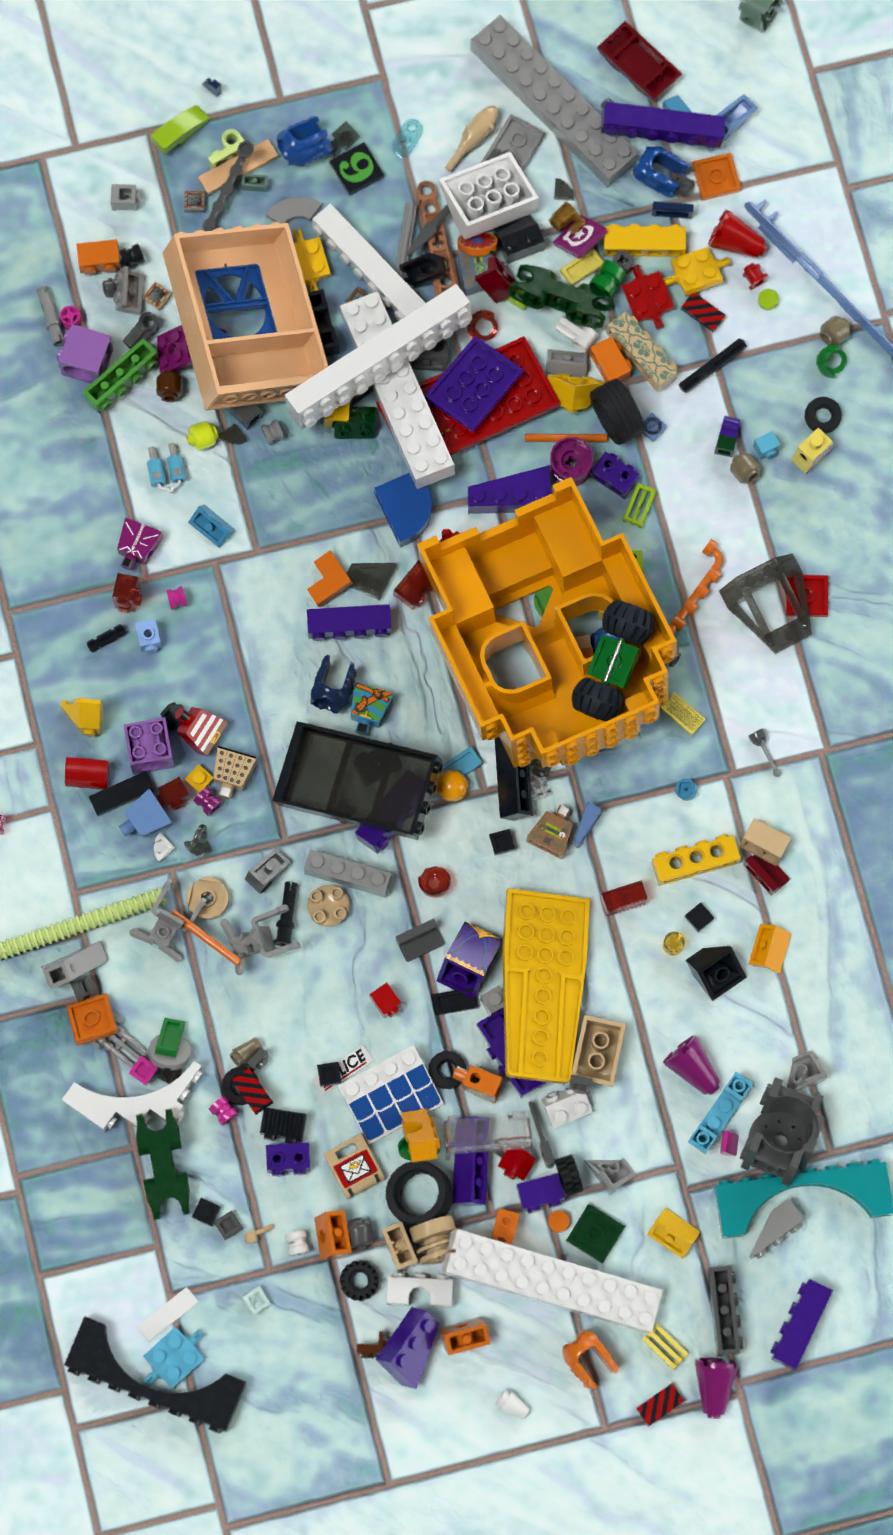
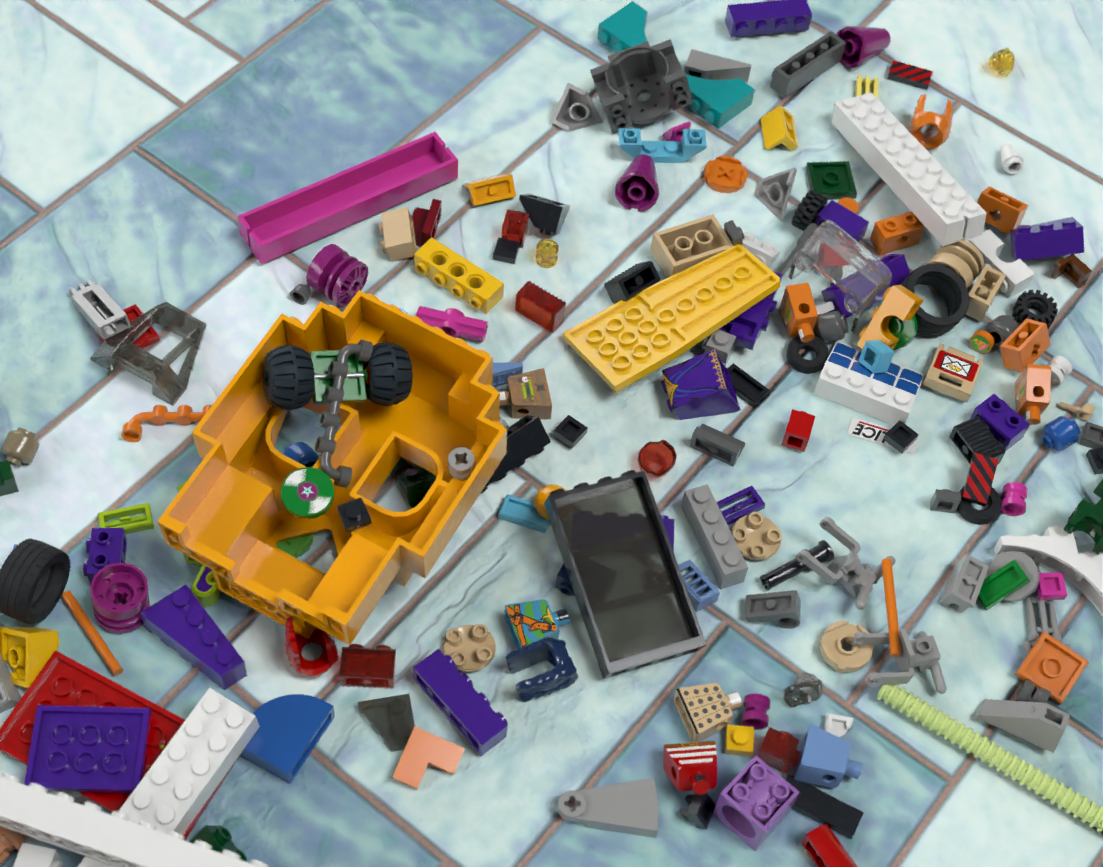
camera: 130 degrees left, 20 degrees down
dark tan cone [230,1037,262,1067] -> none
none -> light grey hinge [69,279,131,340]
none -> dark pink piece [237,132,458,264]
none -> green tile [281,467,334,519]
none -> magenta wheel [306,244,369,306]
none -> dark grey bar [315,340,373,488]
none -> black plate [336,497,372,533]
none -> dark pink piece [416,306,488,342]
none -> tan dish [443,624,496,672]
none -> light grey wheel [448,447,475,480]
none -> clear red brick [501,209,529,248]
none -> light grey piece [558,778,659,838]
none -> black brick [604,261,660,304]
none -> medium blue slope [678,560,720,612]
none -> orange tile [704,156,747,193]
none -> dark purple tile [717,486,765,526]
none -> dark grey head [813,311,849,343]
none -> light grey tile [816,301,835,315]
none -> medium azure plate [858,340,895,373]
none -> light grey hinge [939,554,989,613]
none -> tile [969,330,995,354]
none -> clear yellow cone [988,48,1015,77]
none -> orange torso [1014,364,1051,425]
none -> blue head [1042,416,1080,451]

